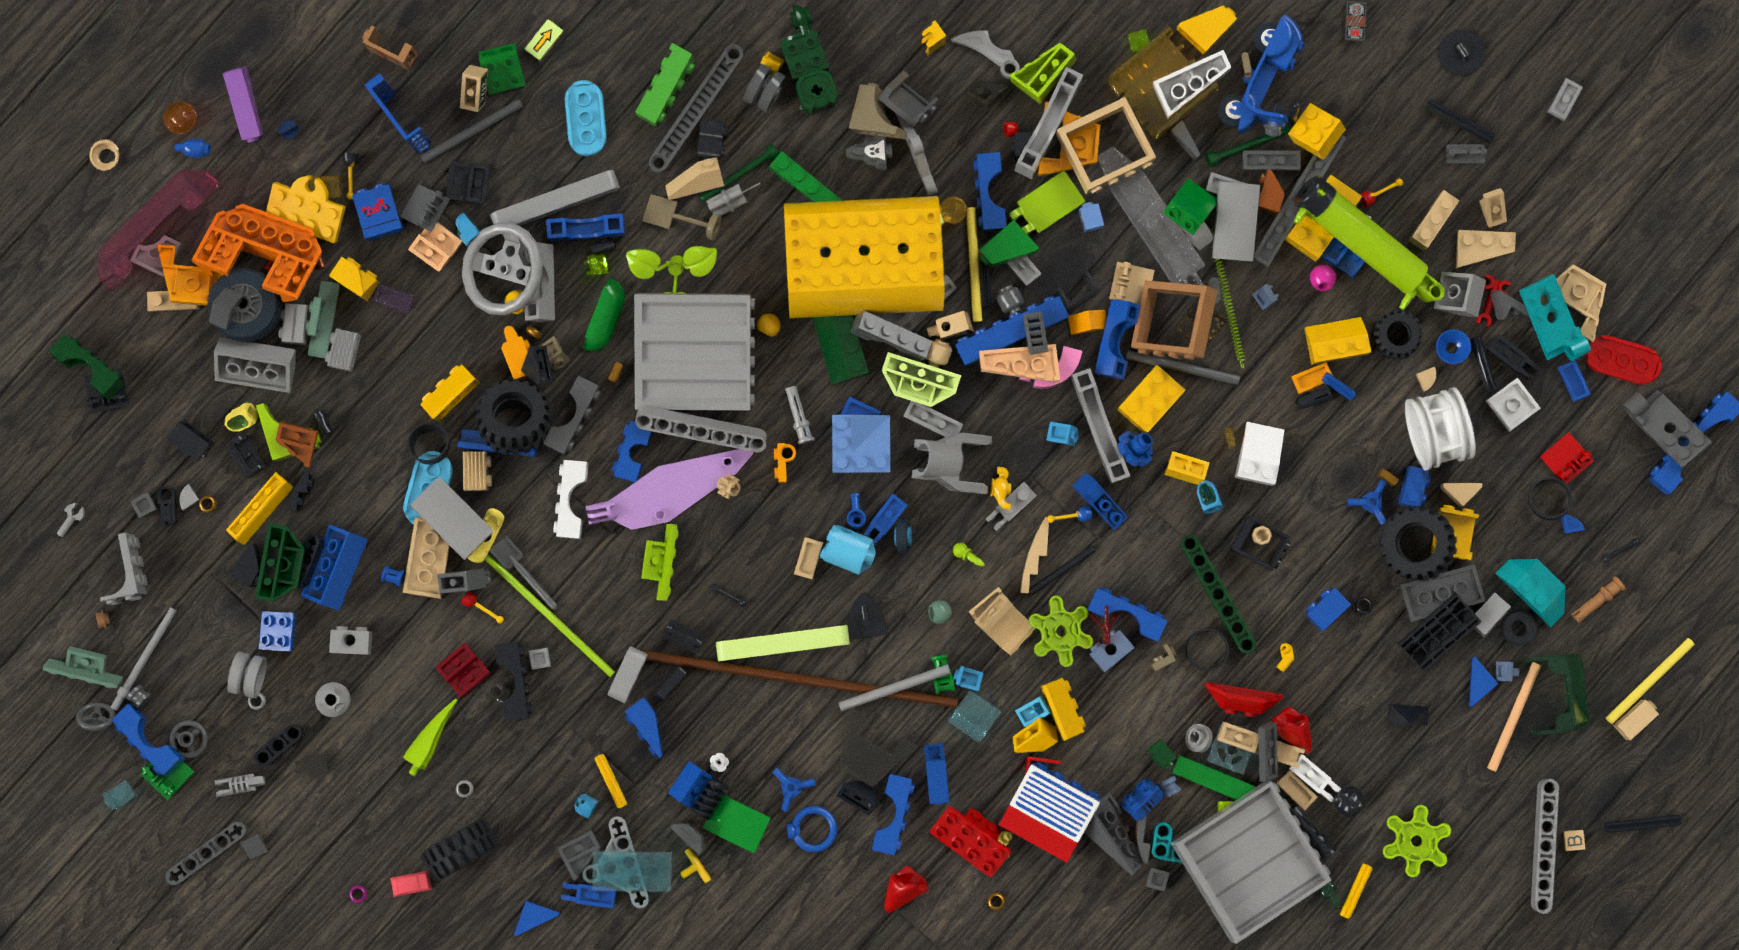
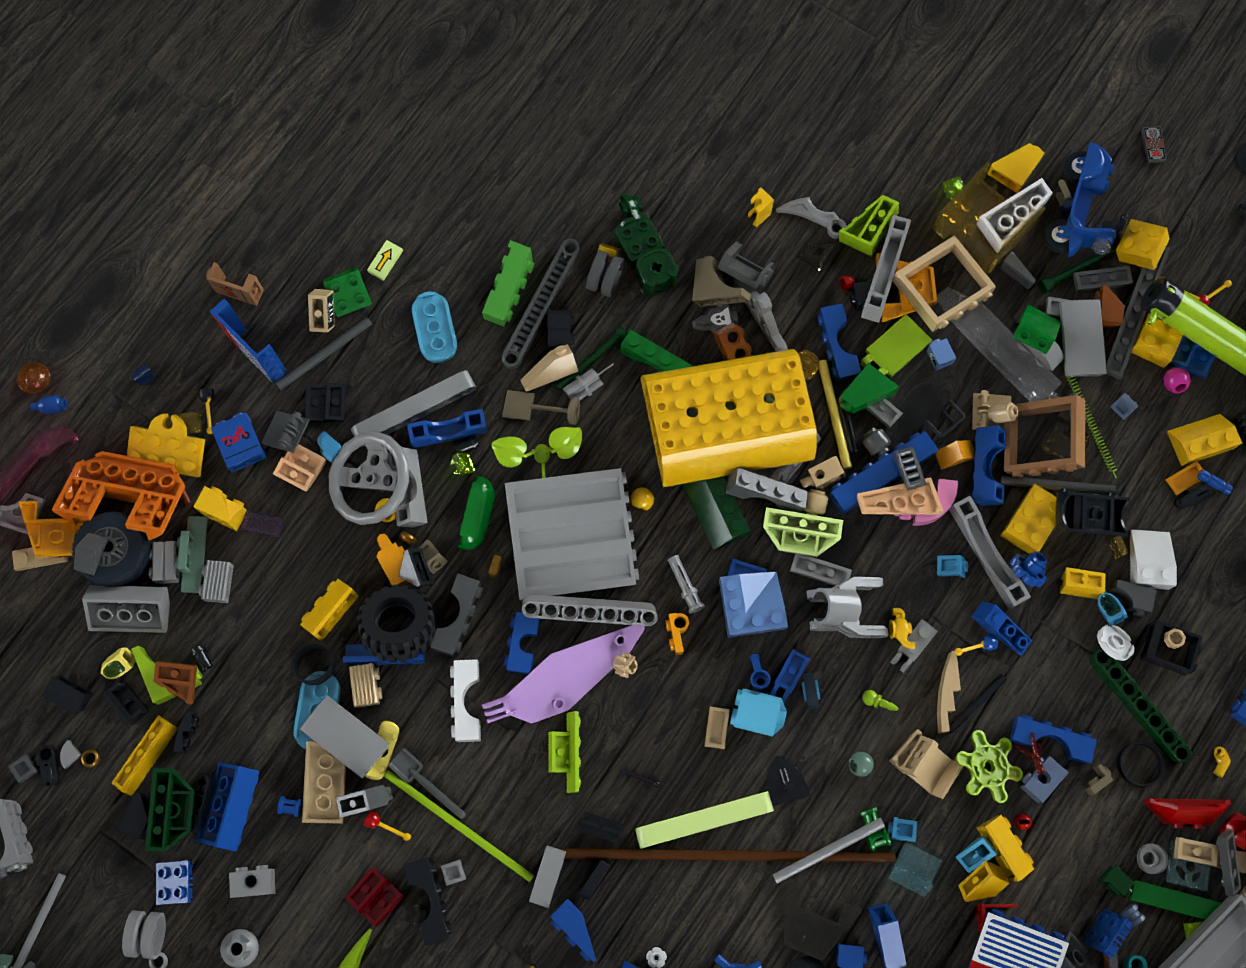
camera: 10 degrees left, 10 degrees down
medium lavender slope [223,66,263,142] -> none
none -> dark orange brick [713,323,752,361]
none -> tan brick [988,402,1018,423]
none -> red hinge [1014,814,1032,830]
none -> black piece [1055,488,1130,536]
none -> white tile [1097,625,1135,661]
none -> dark grey arch [1111,579,1157,617]

